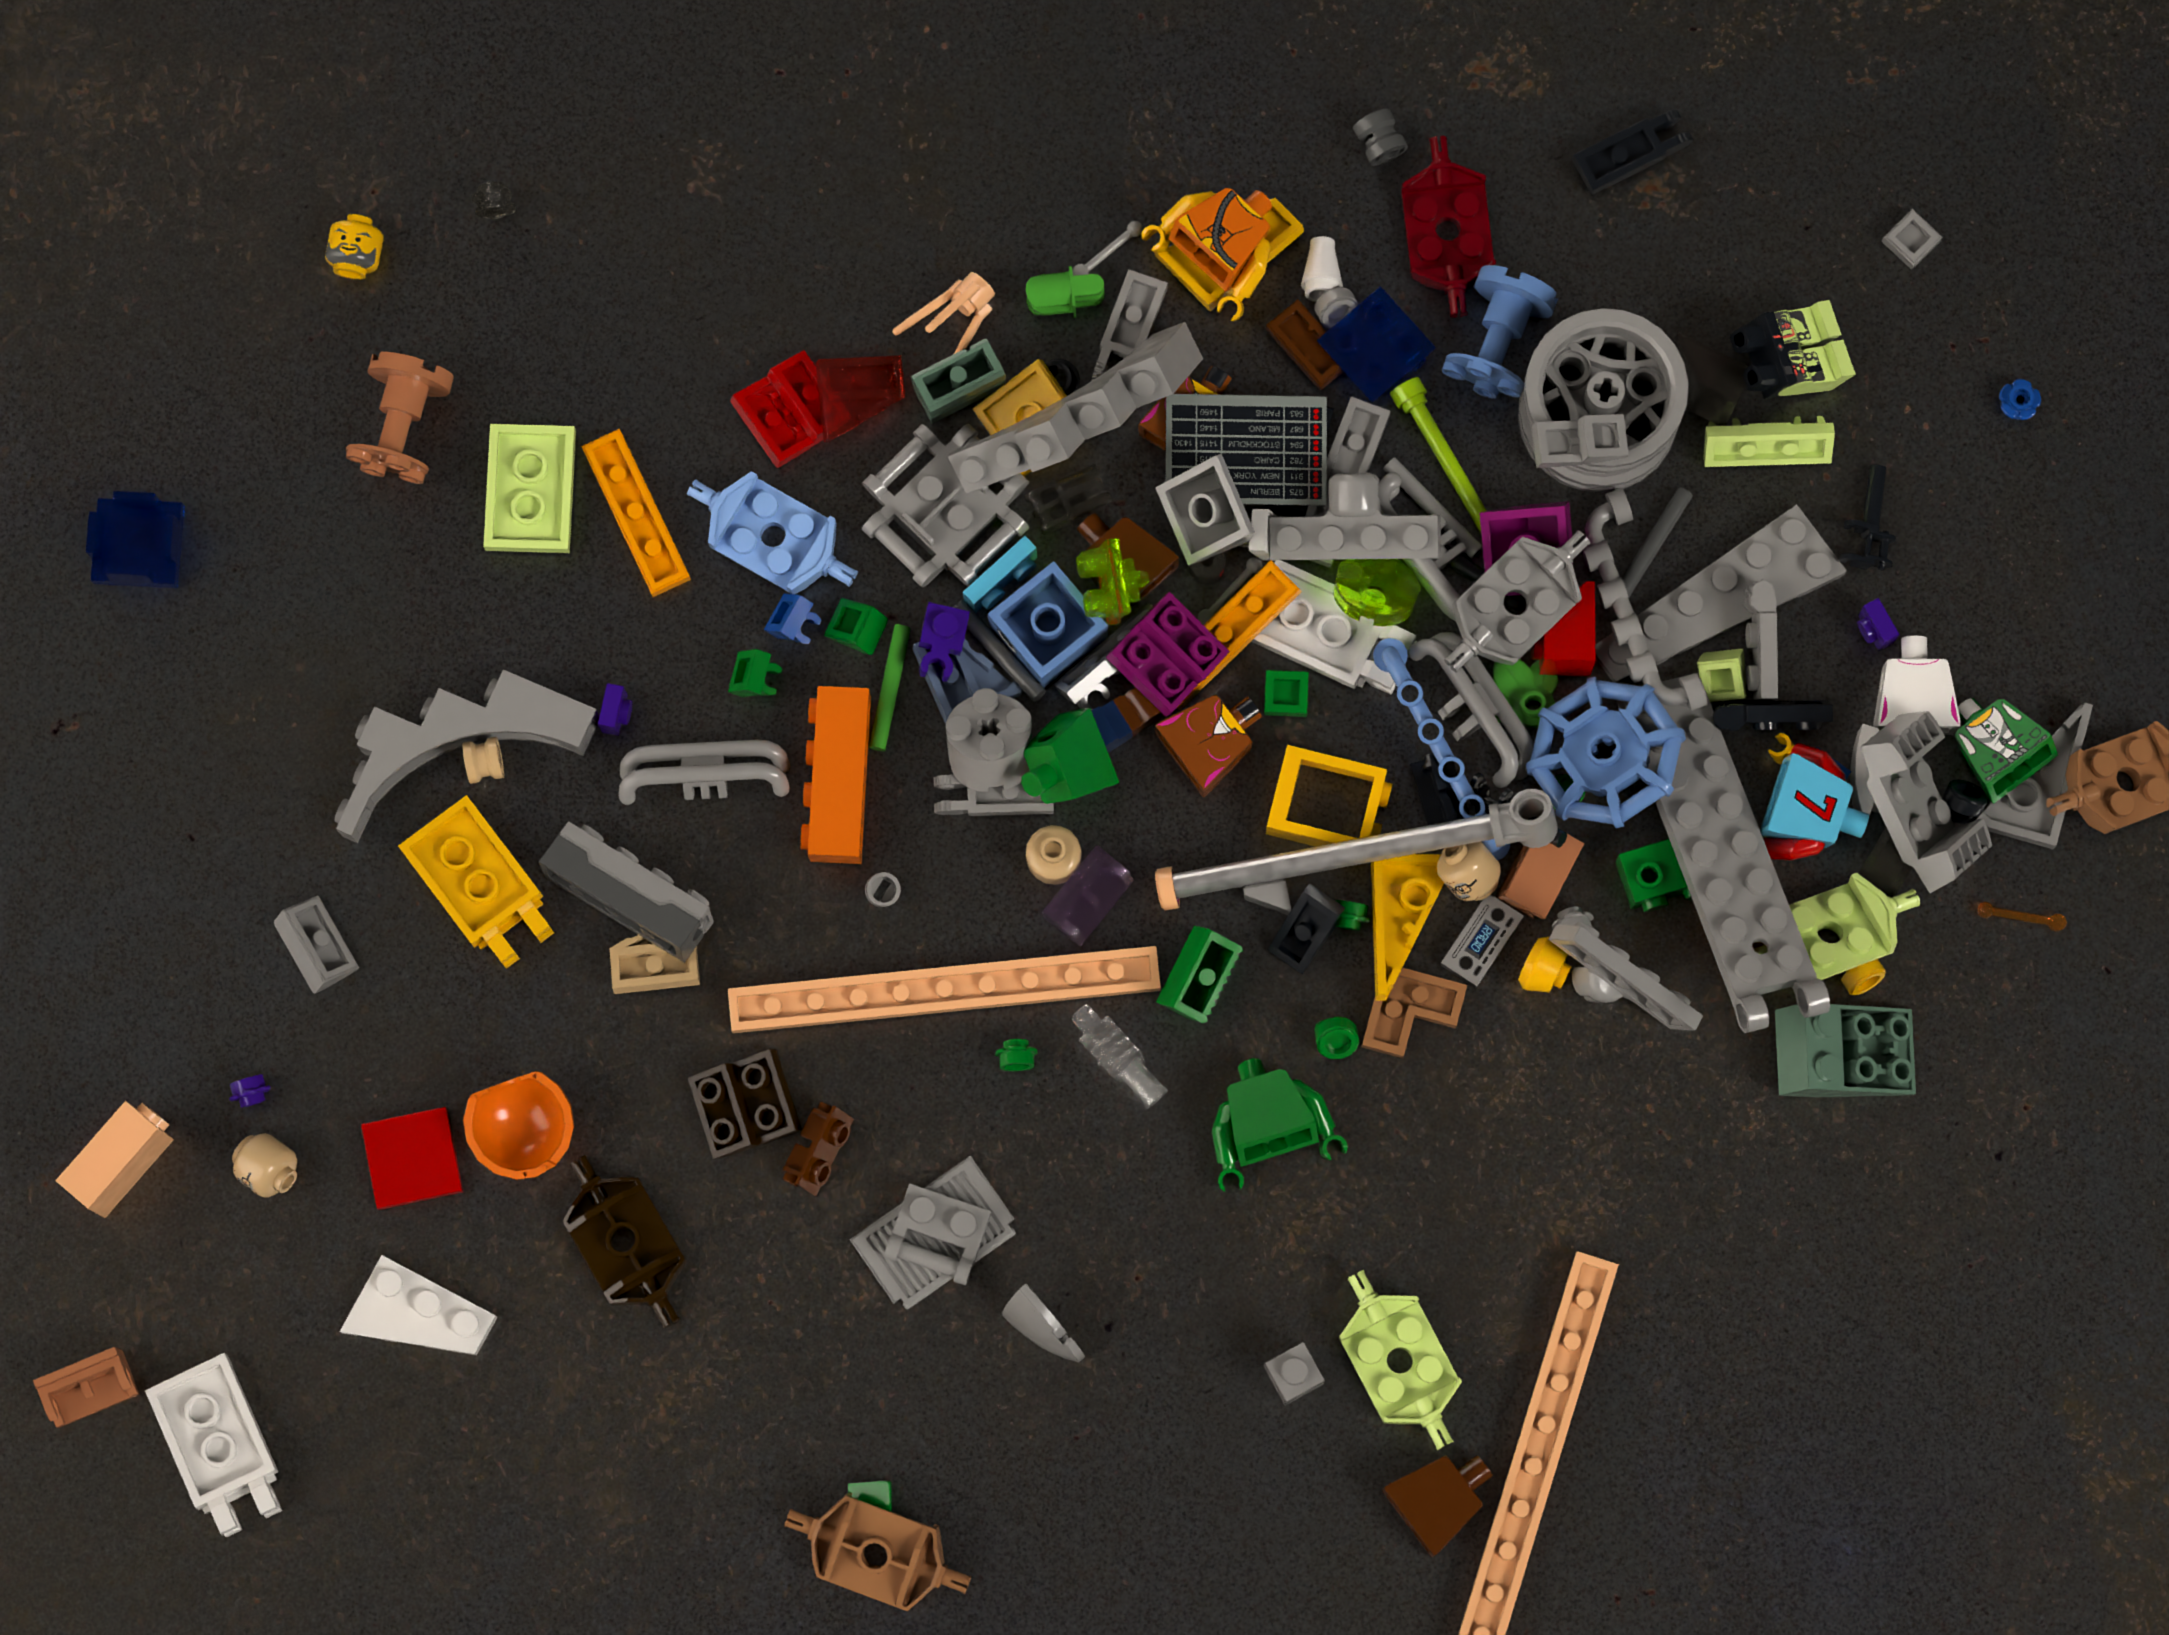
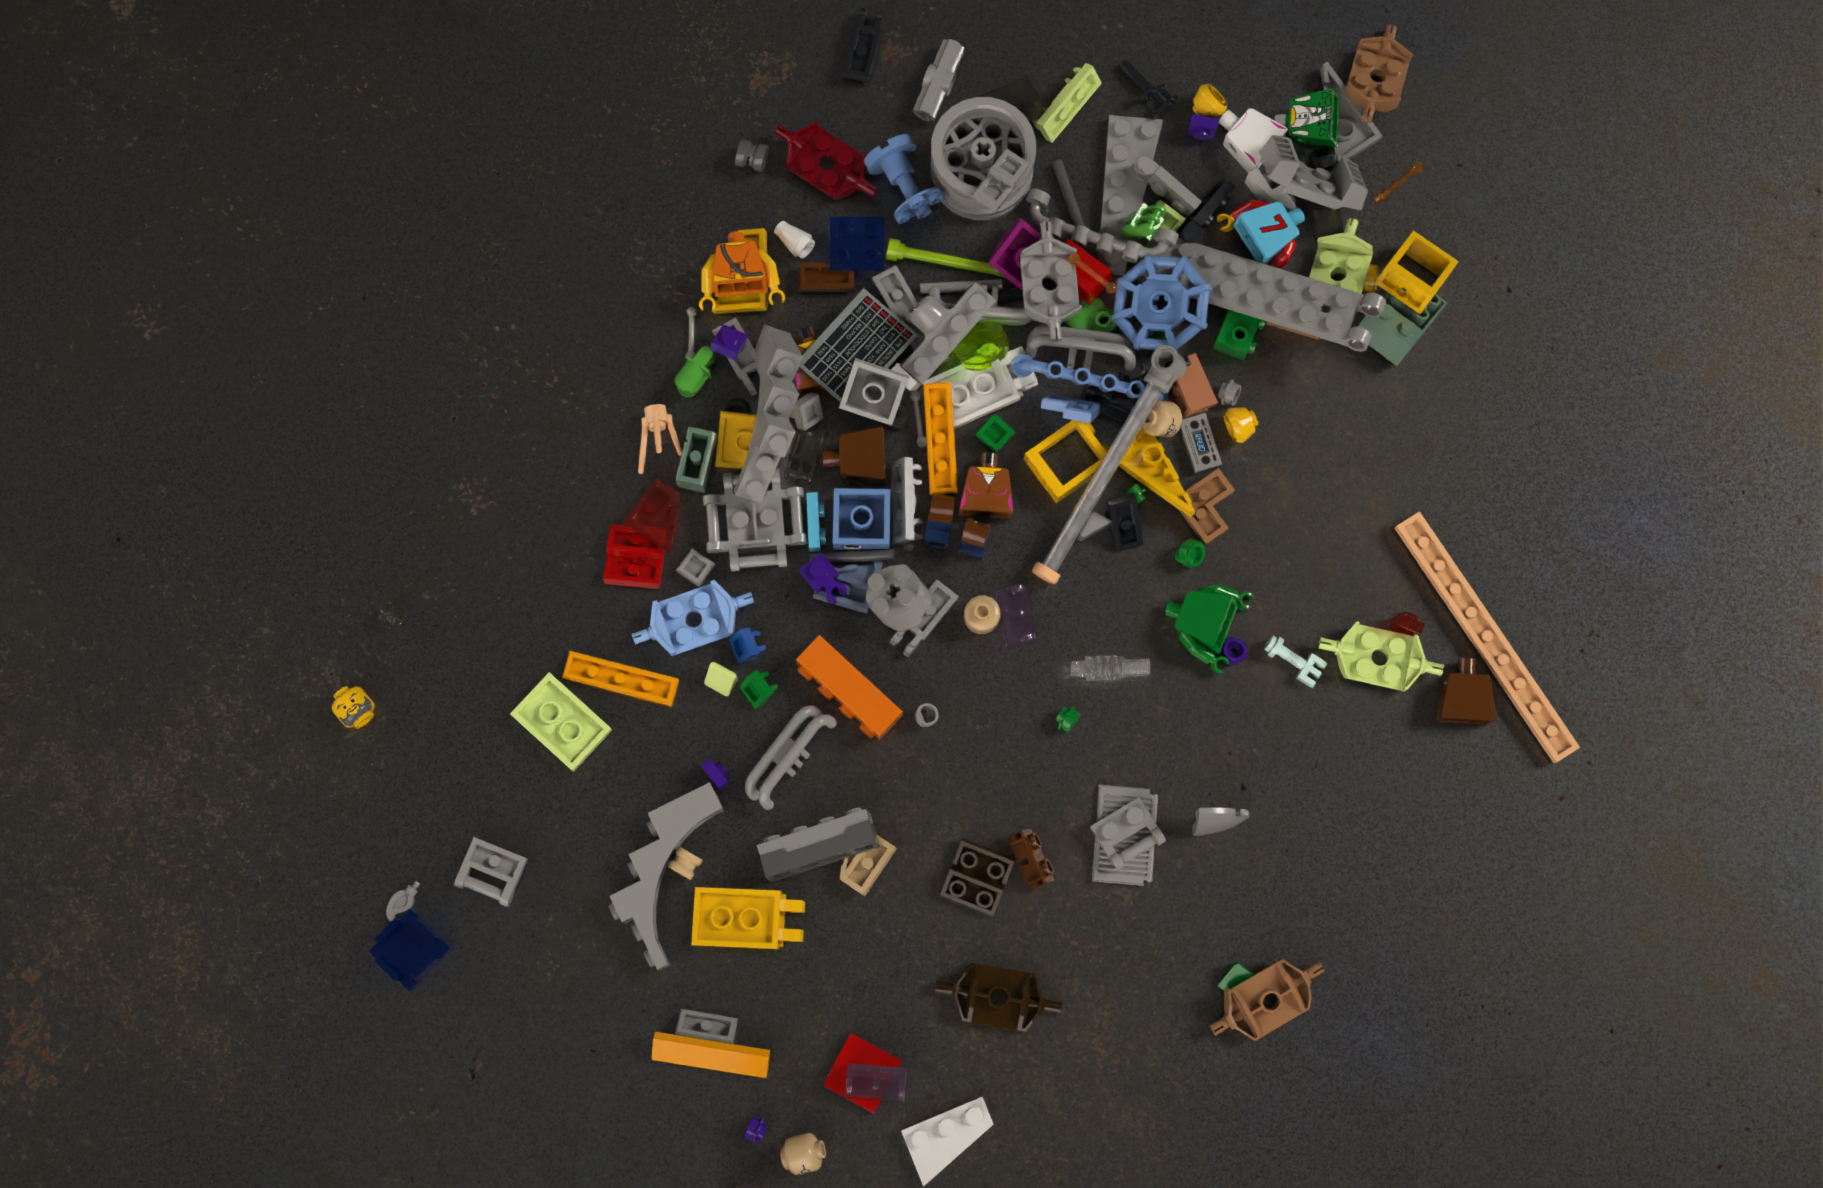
camera: 55 degrees left, 0 degrees up
nougat piece [345,352,454,484] -> none
orange cylinder [463,1071,574,1180] -> none
light nougat plate [728,946,1161,1033] -> none
green slope [824,597,888,655] -> none
bright green bar [869,624,911,751] -> none
green torso [1021,708,1119,804] -> none
clear neon green hips [1076,538,1150,625] -> none
magenta slope [1106,592,1230,717] -> none
green brick [1156,925,1243,1023] -> none
light grey brick [1264,1342,1325,1406] -> none
light grey tile [1315,287,1359,329] -> none
light grey plate [1549,922,1703,1031] -> none
hips [1729,300,1856,399] -> none
none -> light grey piece [386,881,420,921]
none -> light grey plate [454,837,528,907]
none -> light orange tile [651,1032,770,1078]
none -> light grey tile [676,548,716,588]
none -> yellowish green slope [705,662,738,696]
none -> dark purple plate [710,324,748,361]
none -> light grey tile [790,392,824,431]
none -> hinge [846,1063,907,1101]
none -> light grey piece [913,39,965,122]
none -> reddish brown leg [958,518,990,559]
none -> medium blue tile [1041,393,1101,423]
none -> clear orange hinge [1068,253,1117,293]
none -> bright green arm [1122,202,1166,241]
none -> yellow cone [1192,84,1227,118]
none -> dark purple plate [1220,637,1248,665]
none -> light aqua hinge [1264,635,1327,688]
none -> yellow window [1375,230,1459,315]
none -> clear red plate [1389,612,1425,636]

